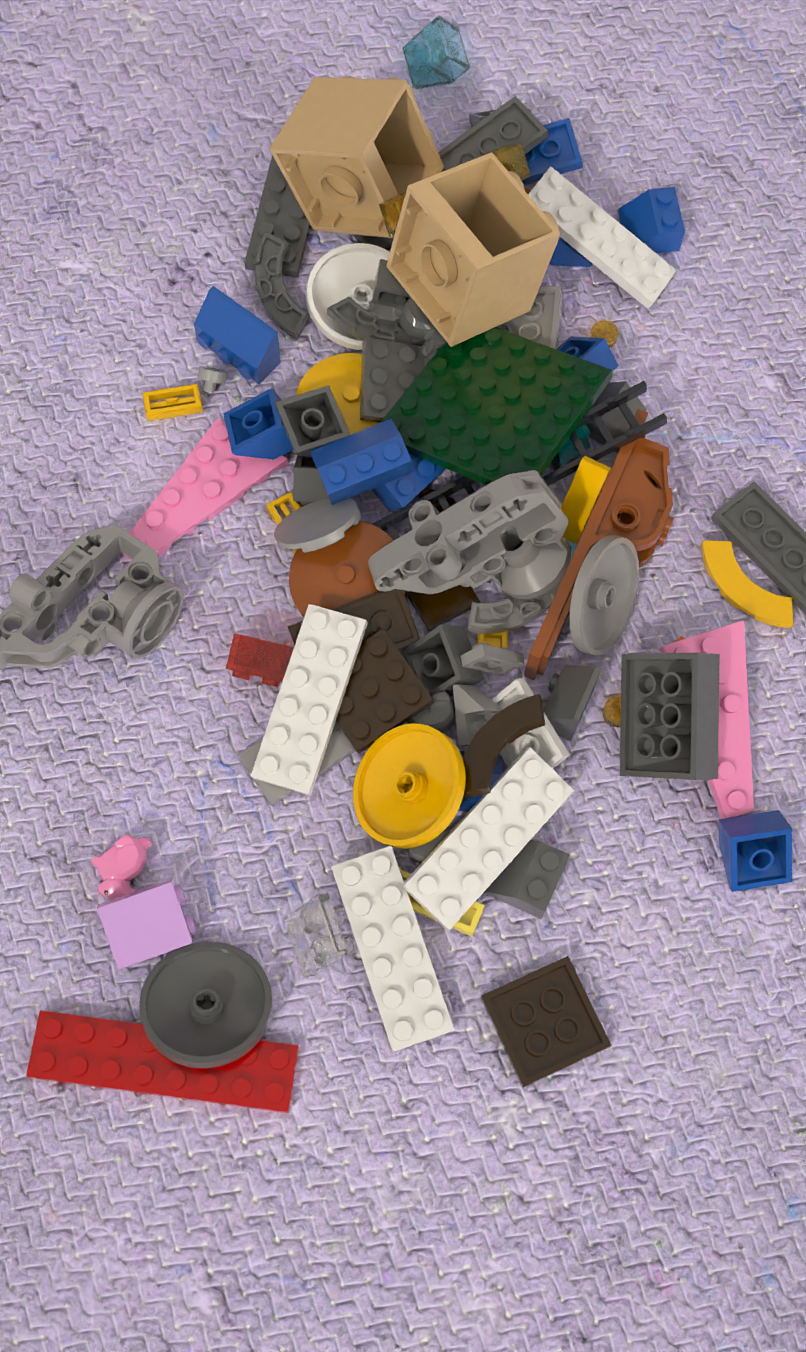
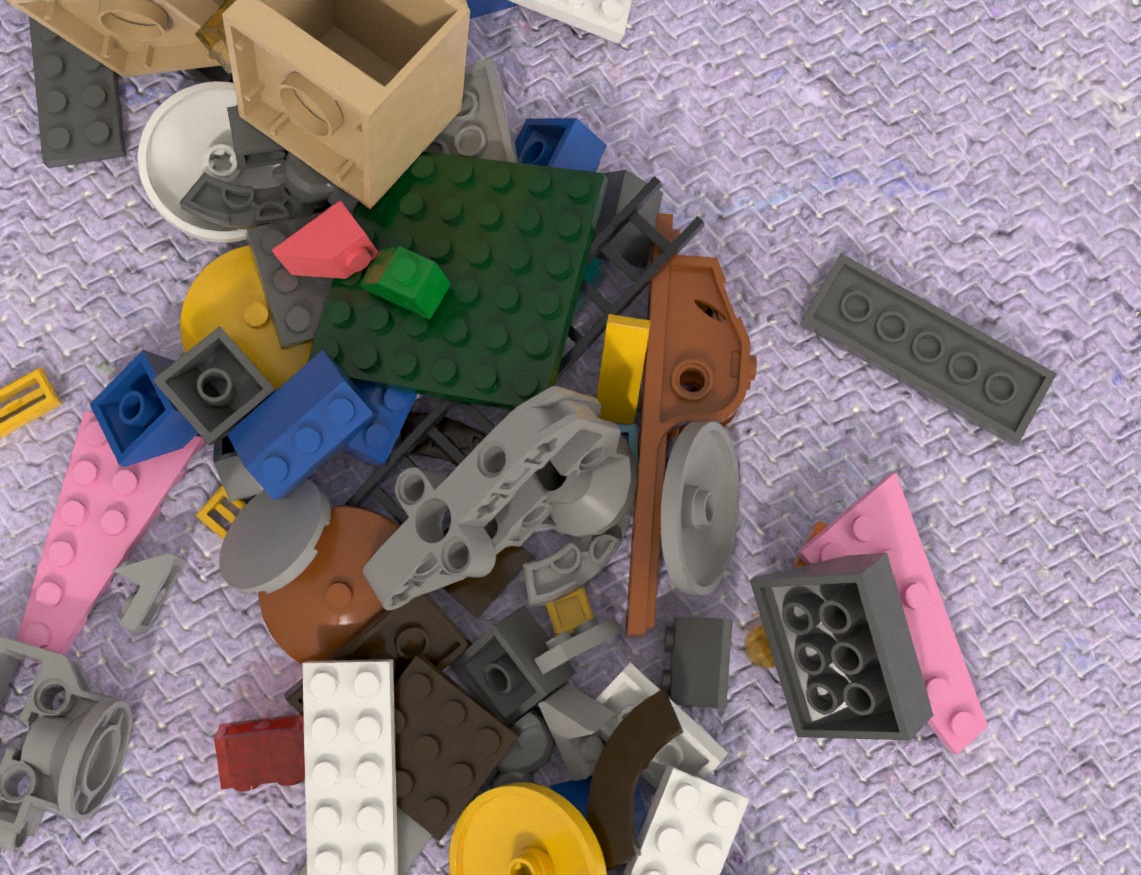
camera: 15 degrees left, 10 degrees up
blue slope [194,286,281,385] -> none
light grey tile [197,366,227,393] -> none
dark grey tile [255,231,310,340] -> none
clear yellow tile [590,320,618,348] -> none
yellow tile [701,540,793,628] -> none
blue slope [719,810,792,892] -> none
none -> light grey slope [113,552,187,635]
none -> coral slope [272,201,378,279]
none -> green slope [359,246,451,320]

